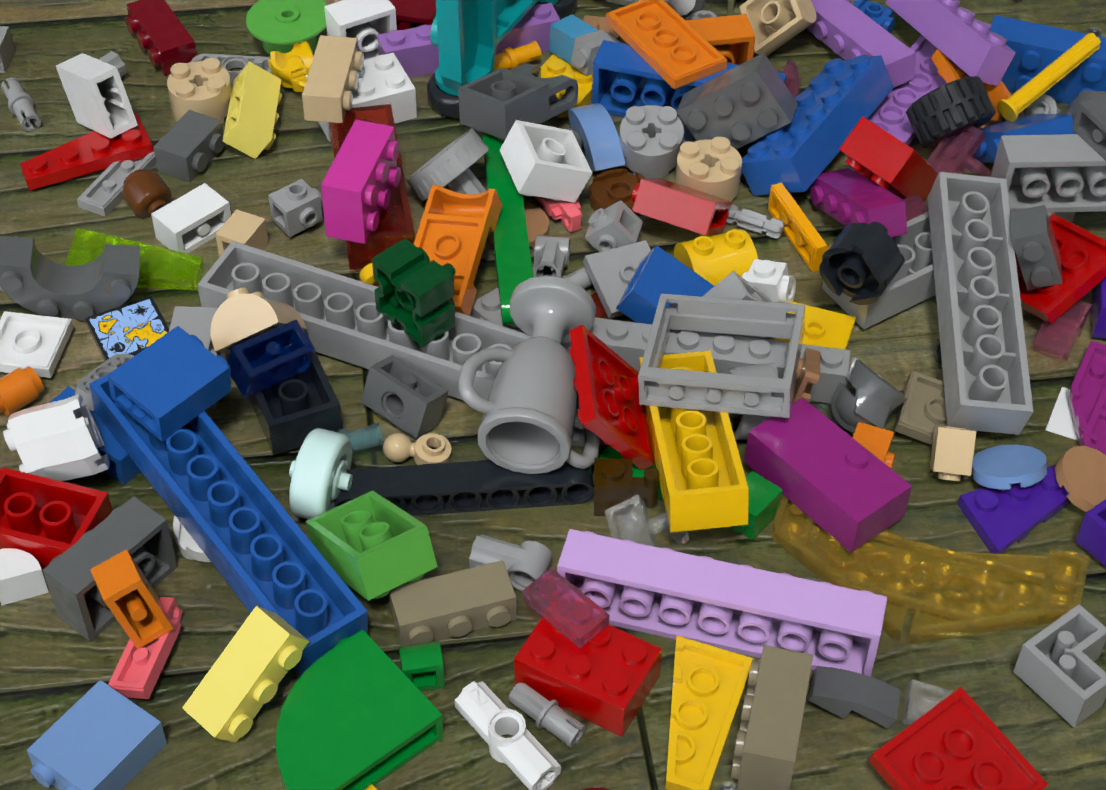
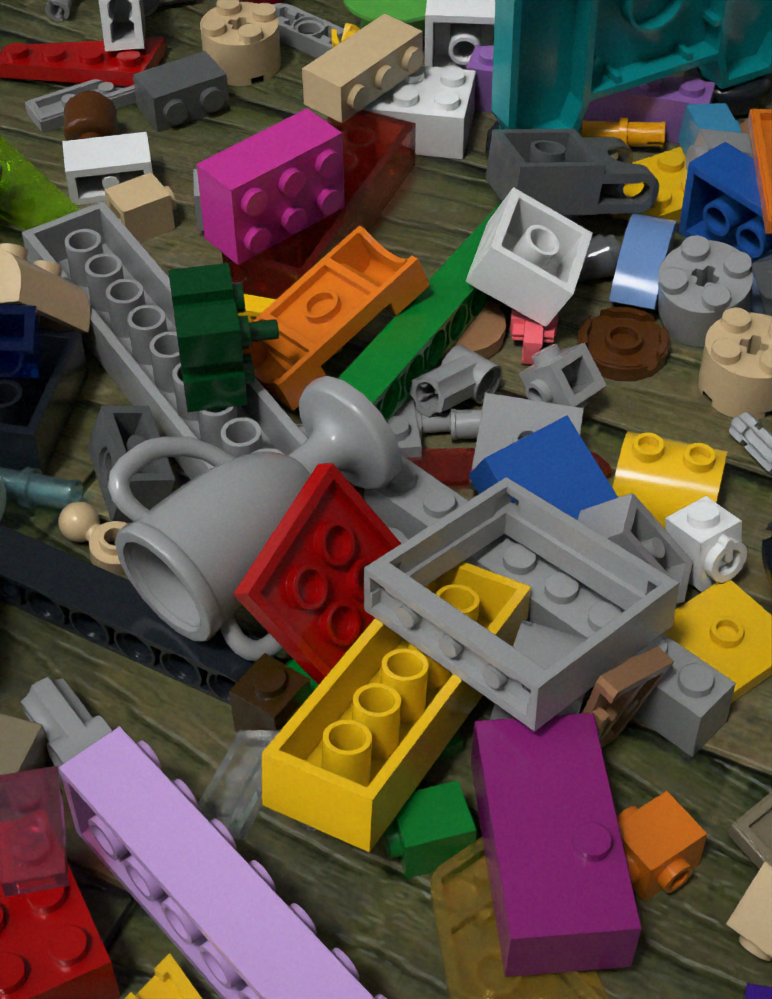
camera: 35 degrees right, 0 degrees up
light yellow brick [222,61,282,159] -> none
light grey piece [406,128,489,201] -> none
brick [631,178,733,236] -> none
dark grey helmet [831,356,907,433] -> none

